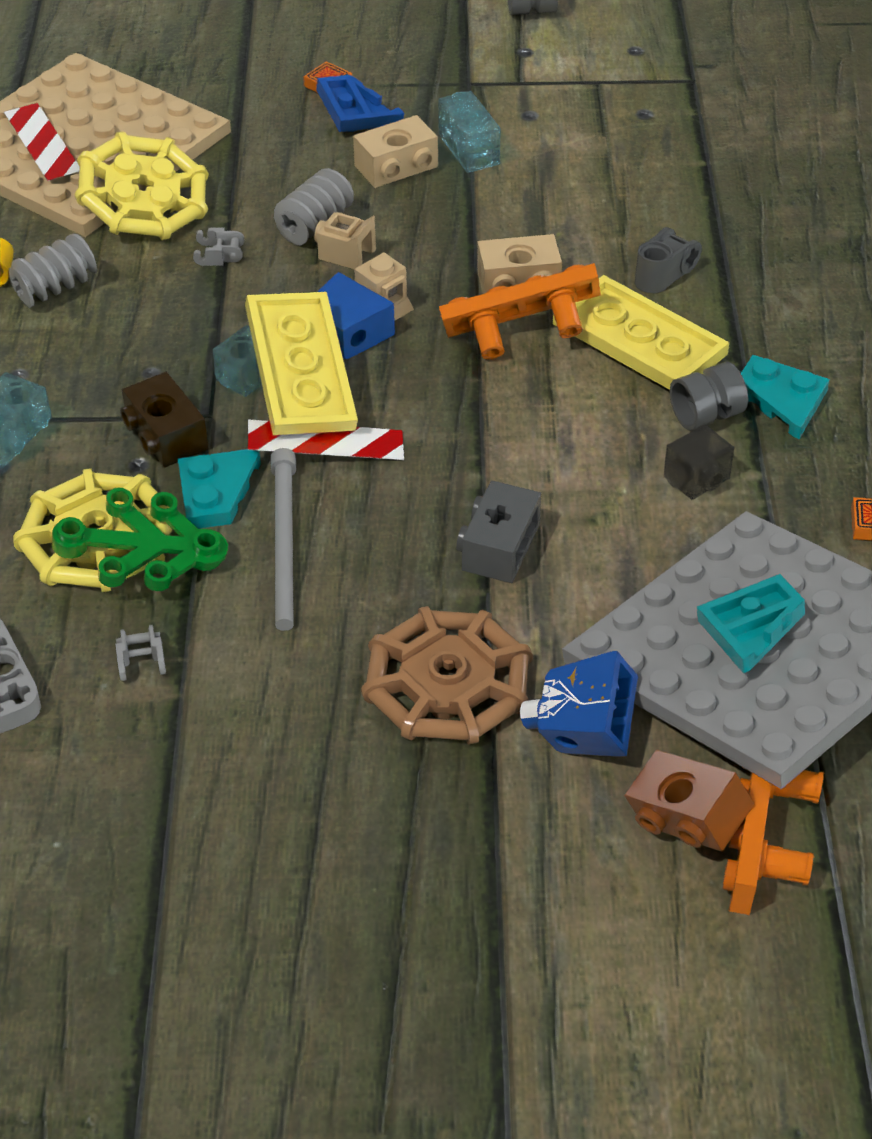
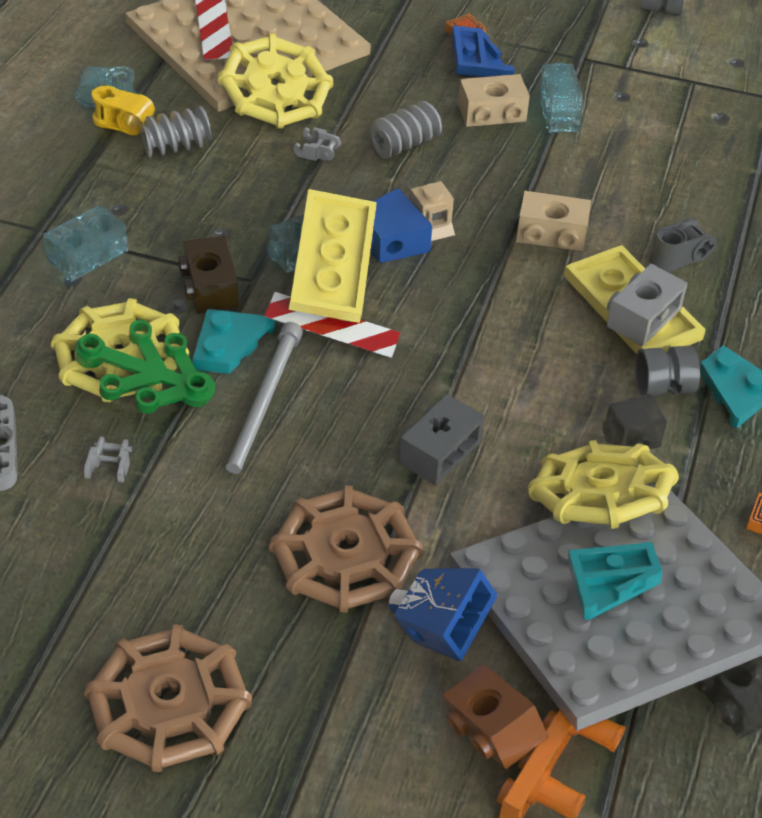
camera: 15 degrees right, 0 degrees up
tan window [314,212,376,269] -> none
orange plate [439,263,601,360] -> none
none -> medium nougat plate [84,624,252,772]
none -> light yellow plate [528,440,679,529]
none -> light grey brick [606,264,688,346]

